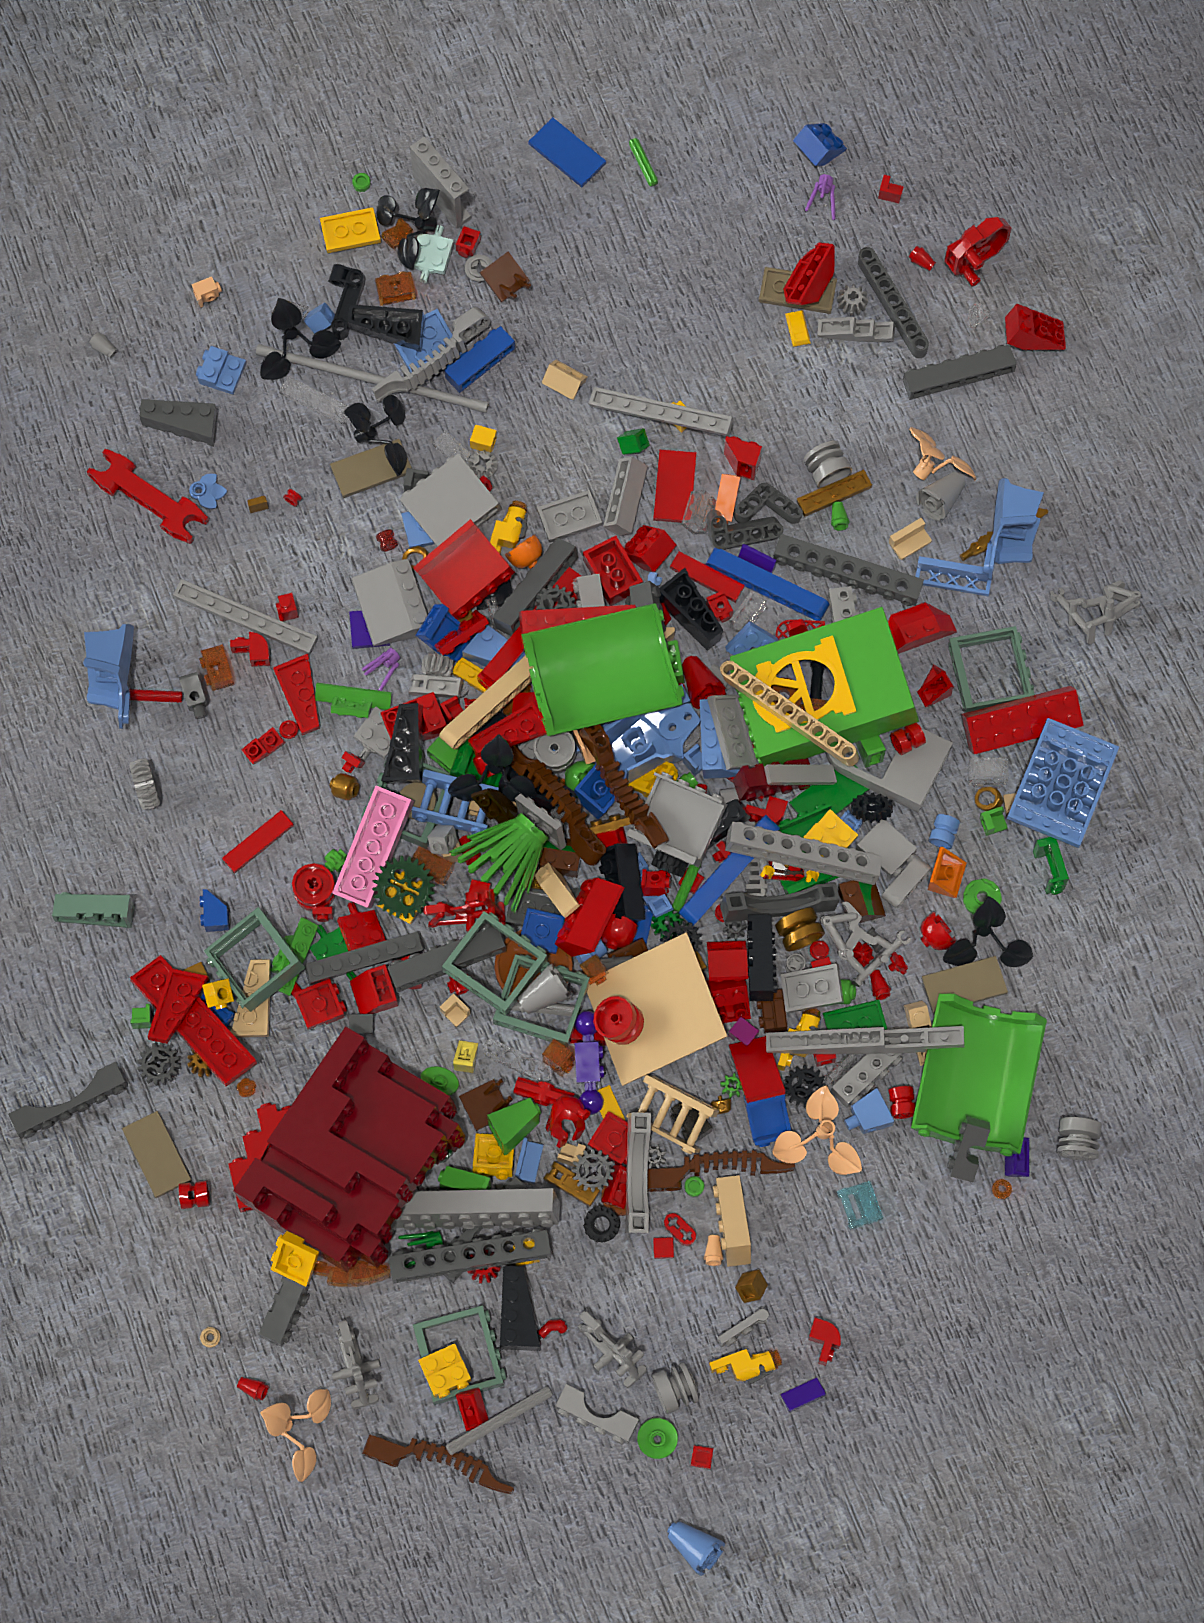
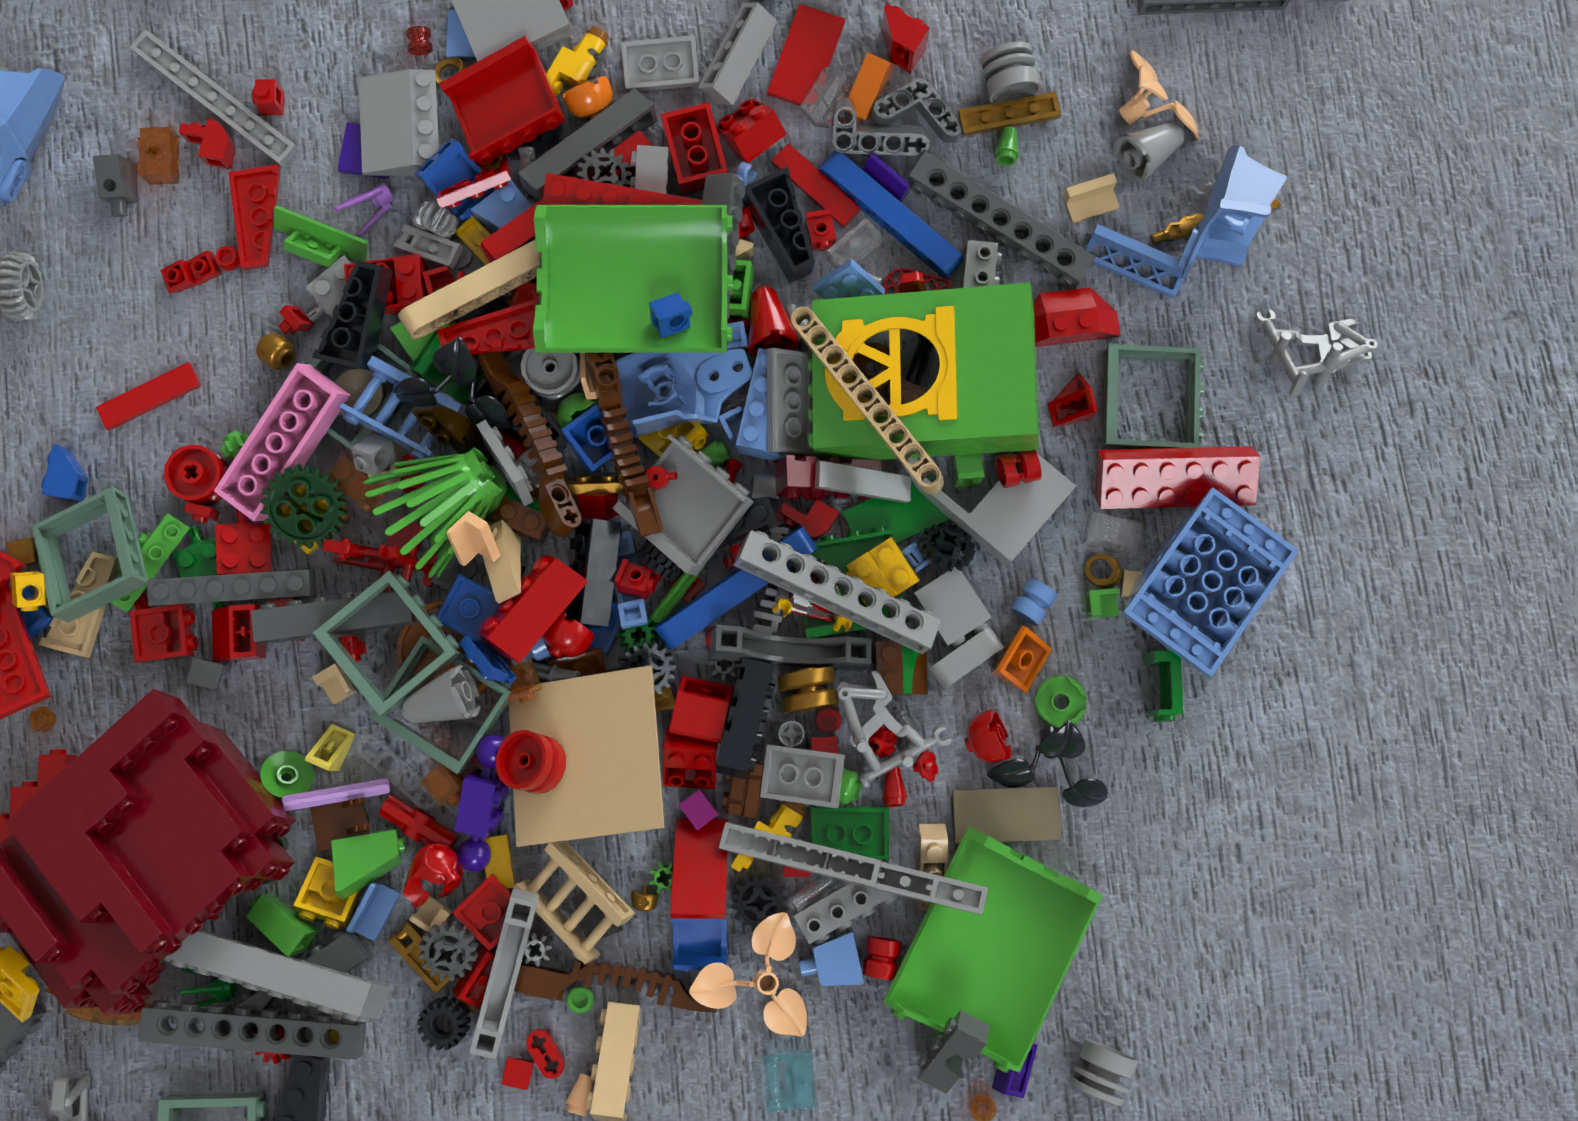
camera: 15 degrees right, 10 degrees up
red axle [129,689,183,703] -> none
none -> lavender axle [282,778,390,811]
none -> light nougat panel [446,511,501,566]
none -> blue plate [459,636,517,685]
none -> red piece [645,465,678,490]
none -> blue brick [649,292,692,338]

